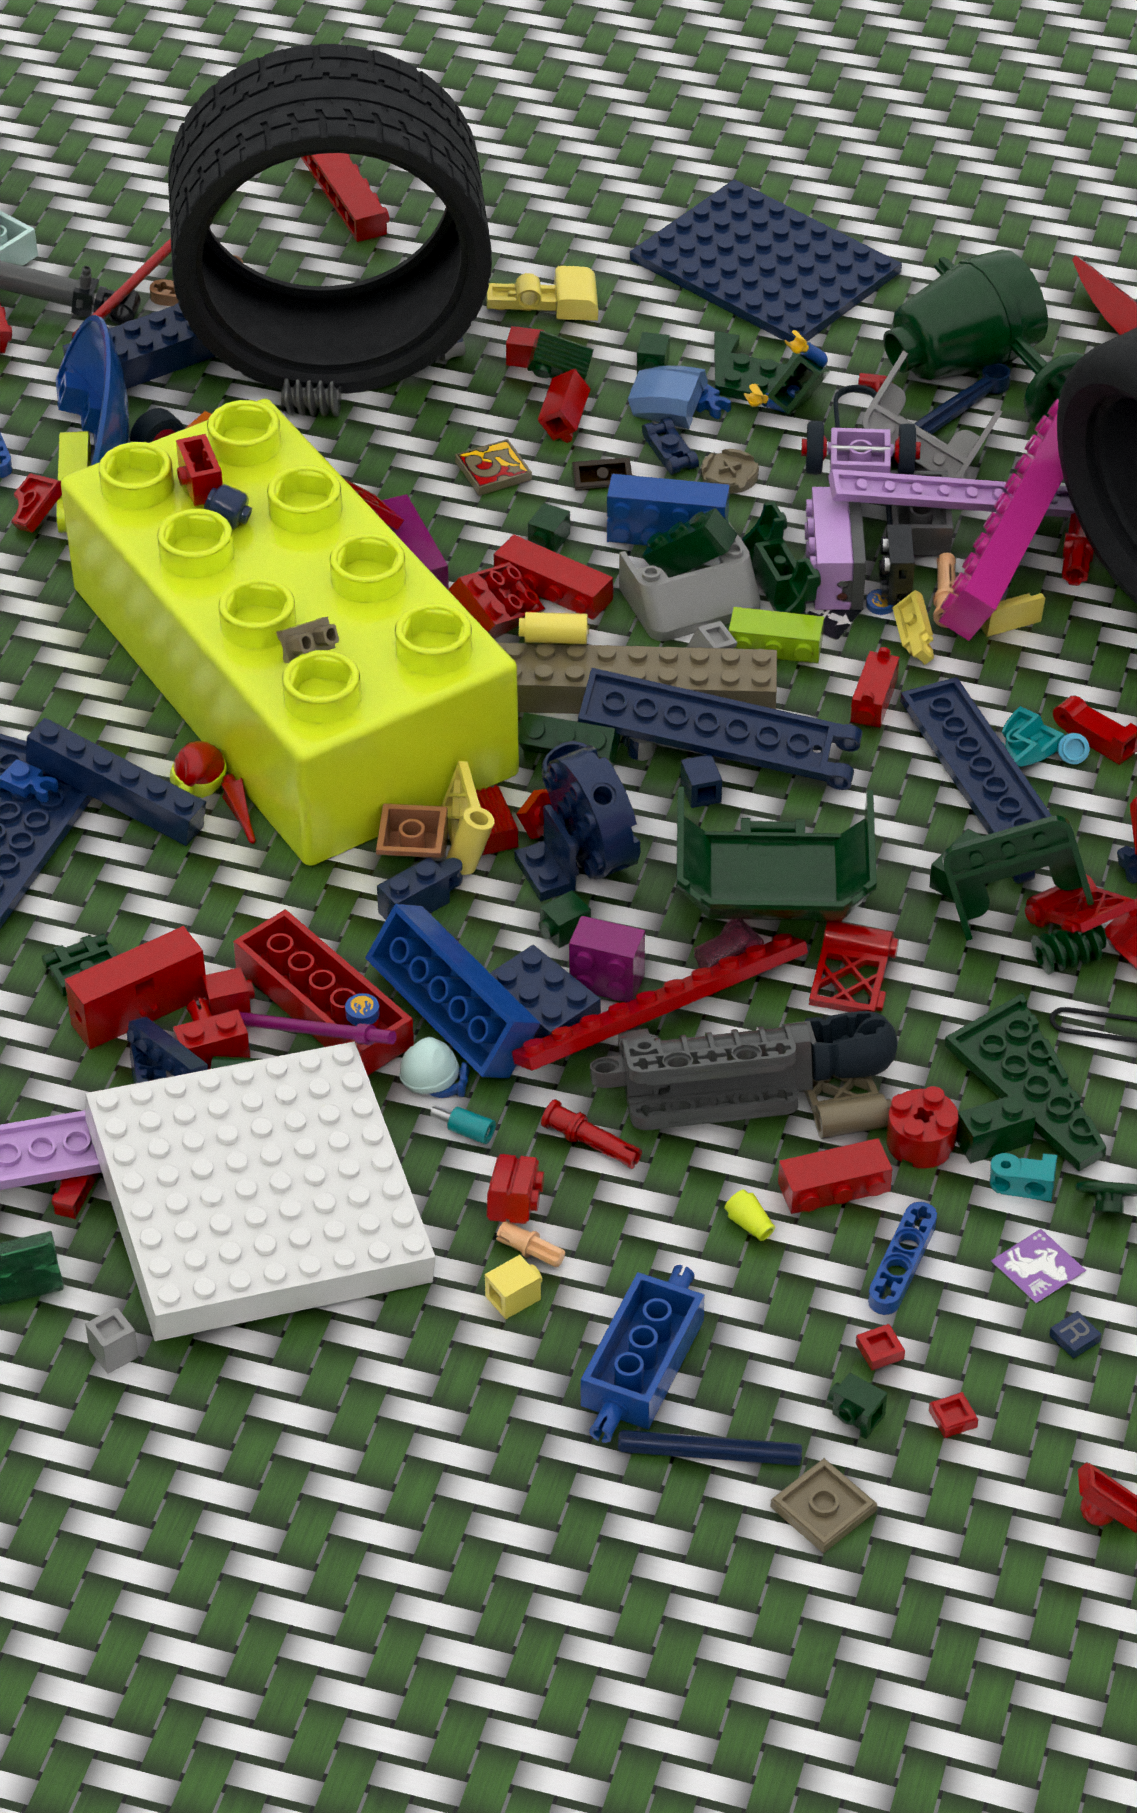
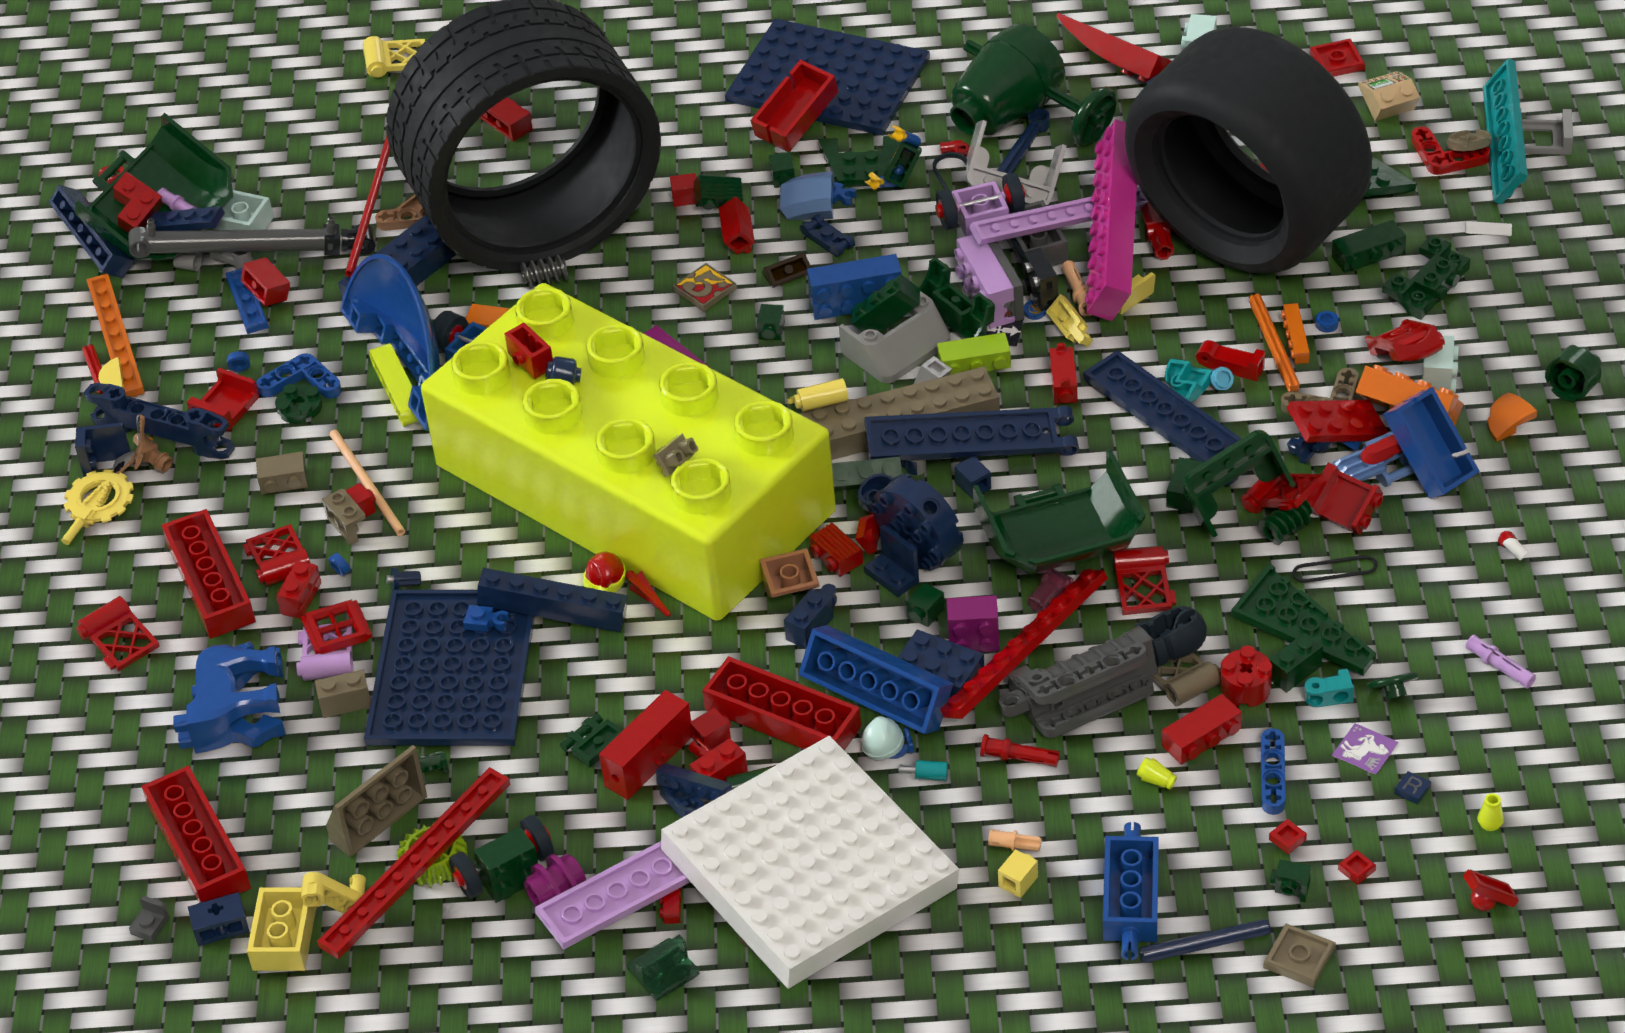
camera: 15 degrees left, 0 degrees up
red tile [11,473,62,533] -> none
light grey panel [85,1307,139,1374] -> none
magenta bar [239,1012,396,1045] -> none
blue tile [345,993,380,1026] -> none
light yellow piece [441,761,494,875] -> none
red slope [448,562,545,639] -> none
light yellow plate [486,266,598,321] -> none
red brick [487,1154,544,1224] -> none
red brick [493,534,613,620] -> none
dark tan tile [701,449,759,494] -> none
none -> red piece [750,59,839,152]

